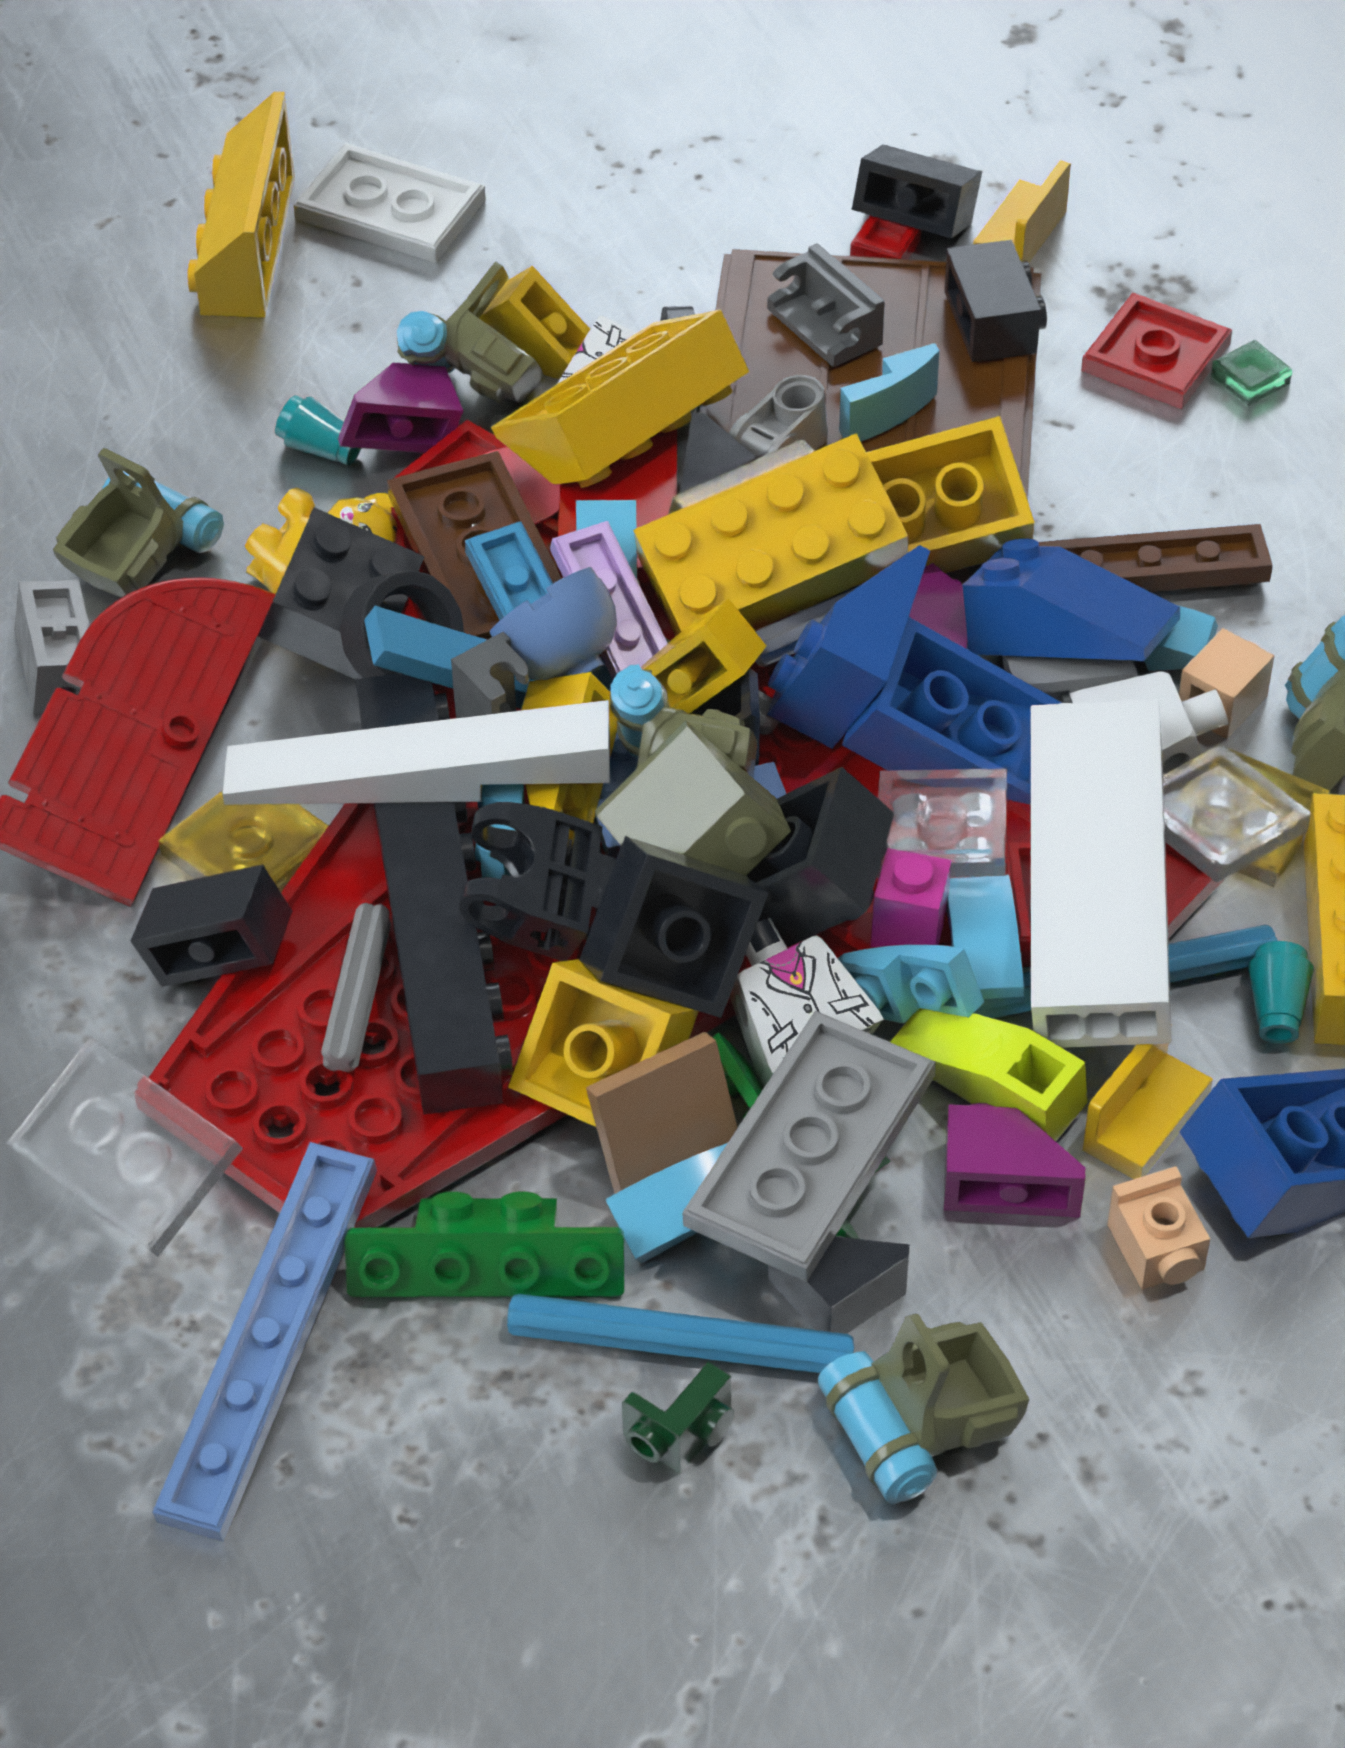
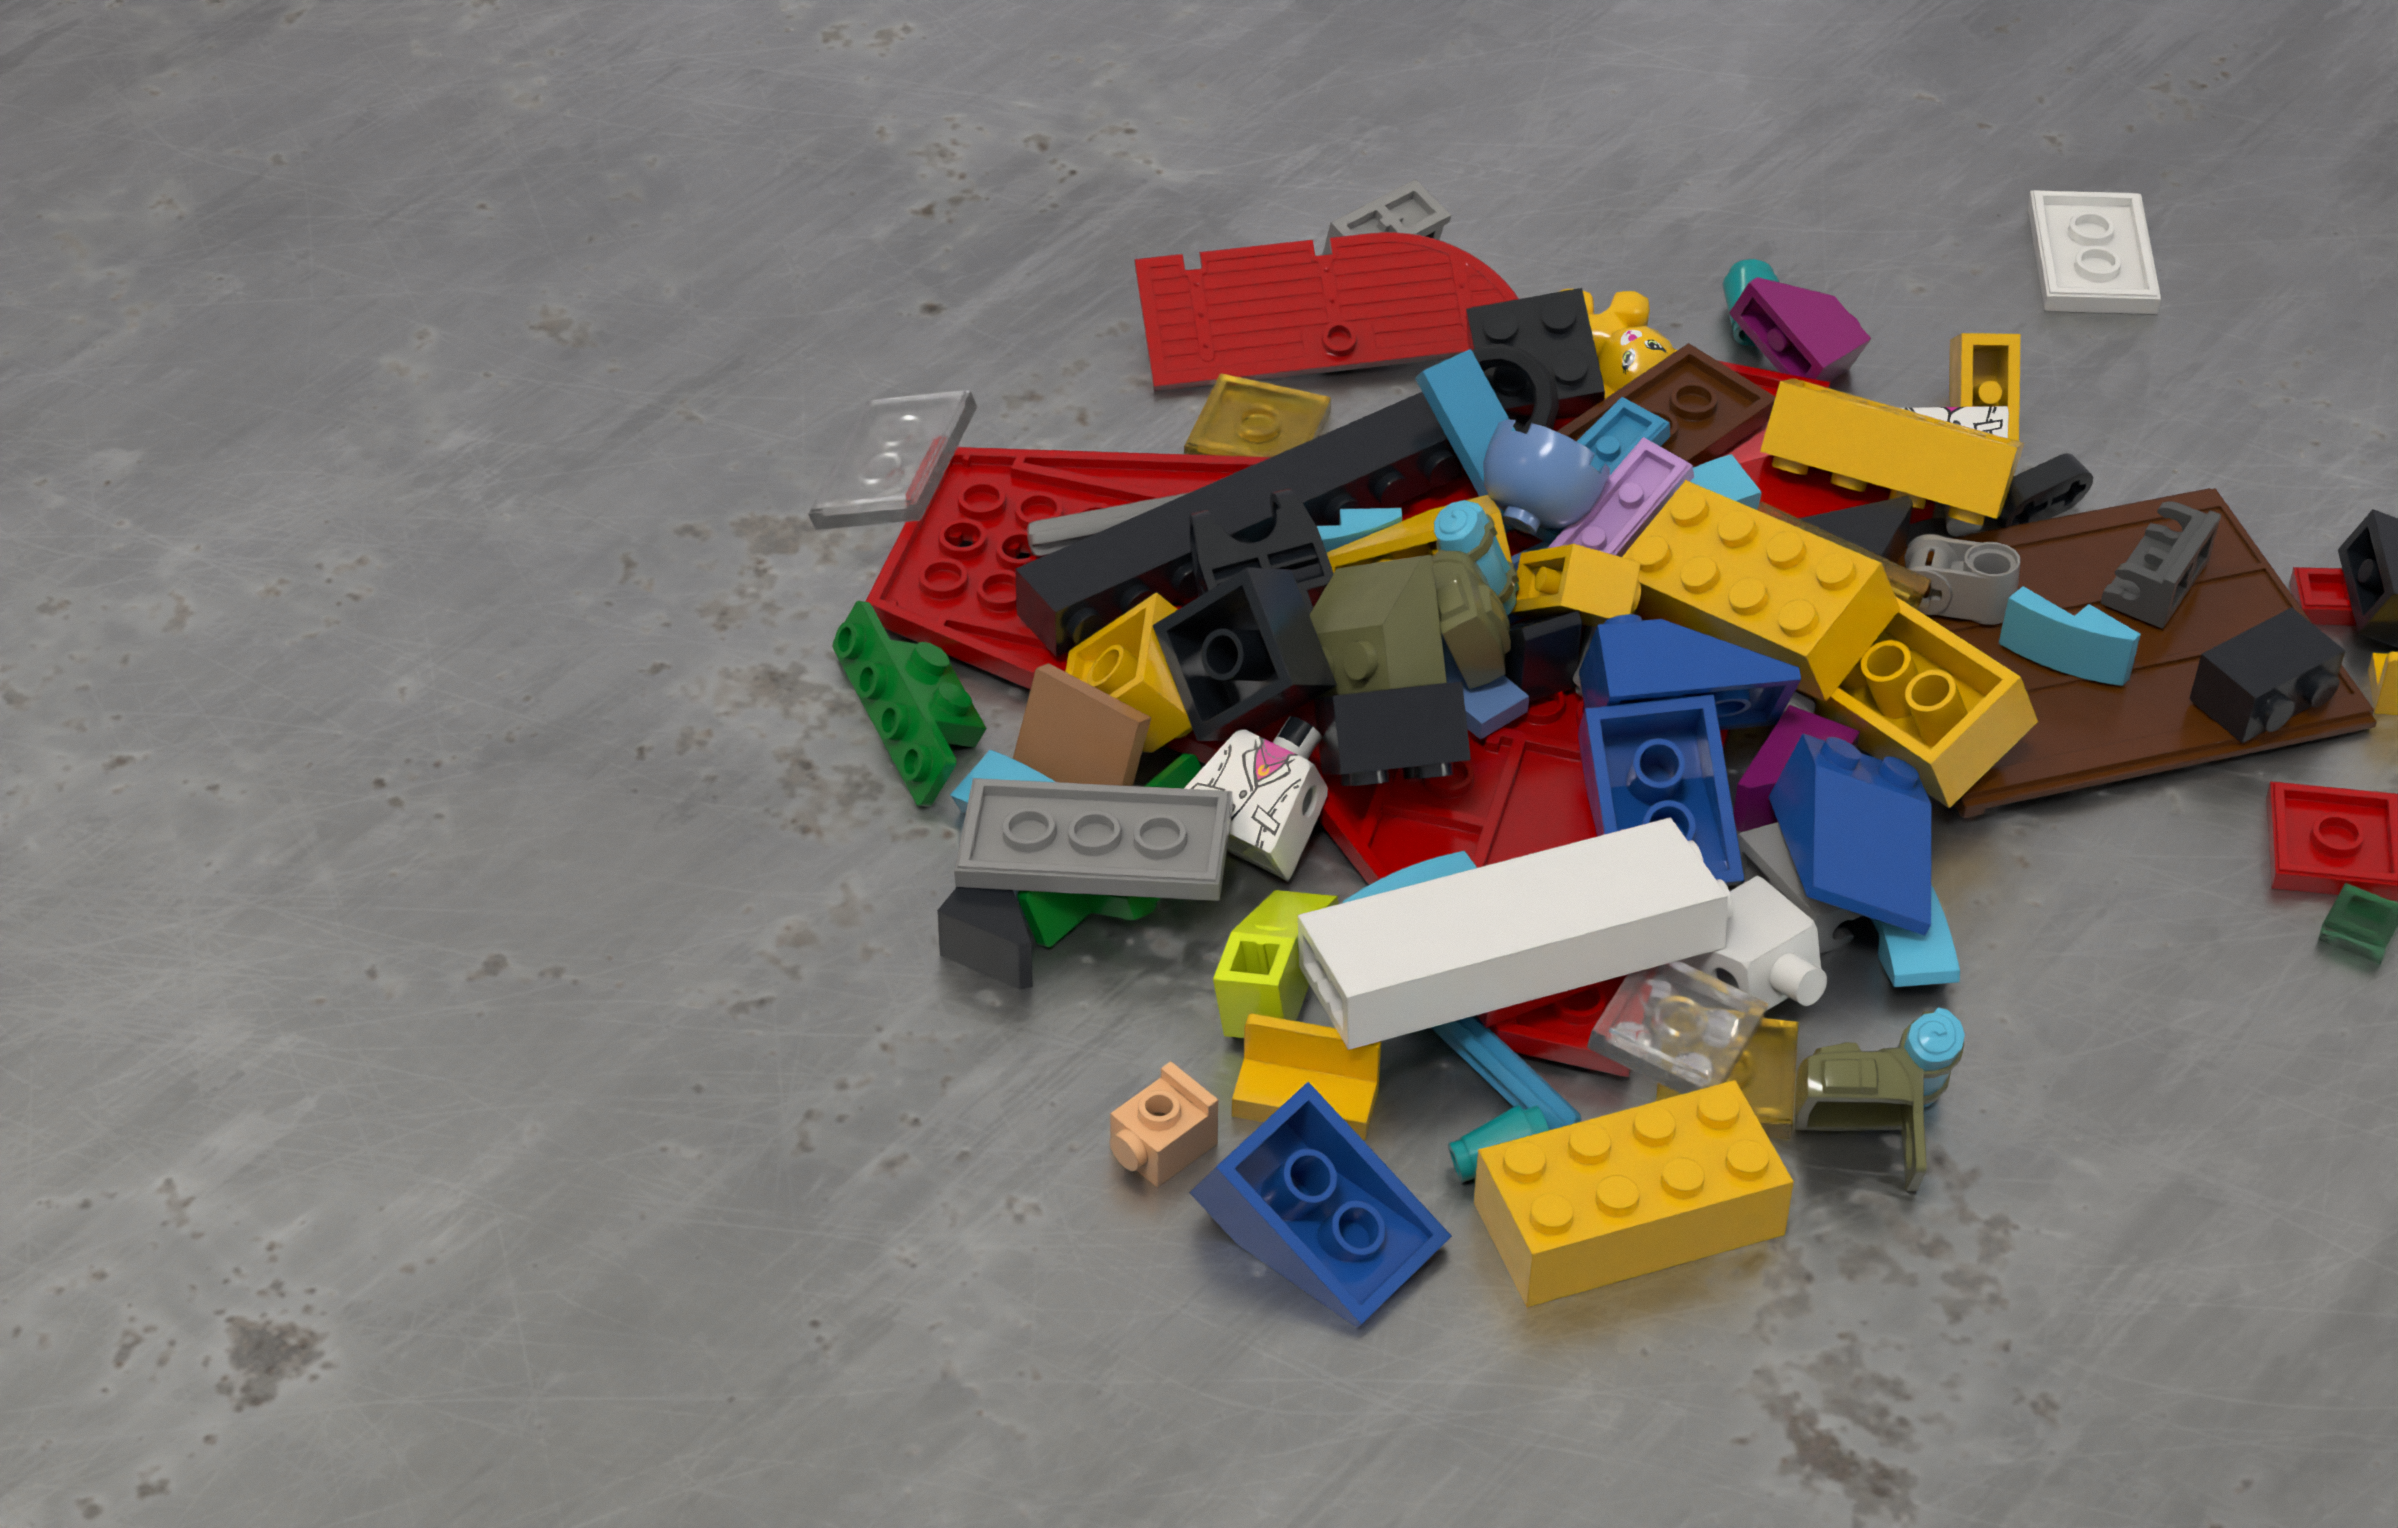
camera: 65 degrees right, 5 degrees down
olive piece [53,448,224,598] -> none
black brick [130,864,293,987] -> none
medium blue tile [152,1142,377,1542] -> none
yellow slope [188,92,295,318] -> none
white slope [223,700,610,805] -> none
olive piece [397,261,544,404] -> none
dark grey hinge [451,632,529,718] -> none
dark azure axle [507,1294,855,1373] -> none
dark green bracket [622,1362,734,1474] -> none
olive piece [818,1313,1030,1505] -> none
medium azure slope [838,945,984,1023] -> none
dark pink brick [871,848,952,948] -> none
clear plate [877,769,1008,878] -> none
magenta slope [943,1103,1086,1218] -> none
reddish brown plate [1039,524,1273,592] -> none
light nougat brick [1179,628,1275,739] -> none

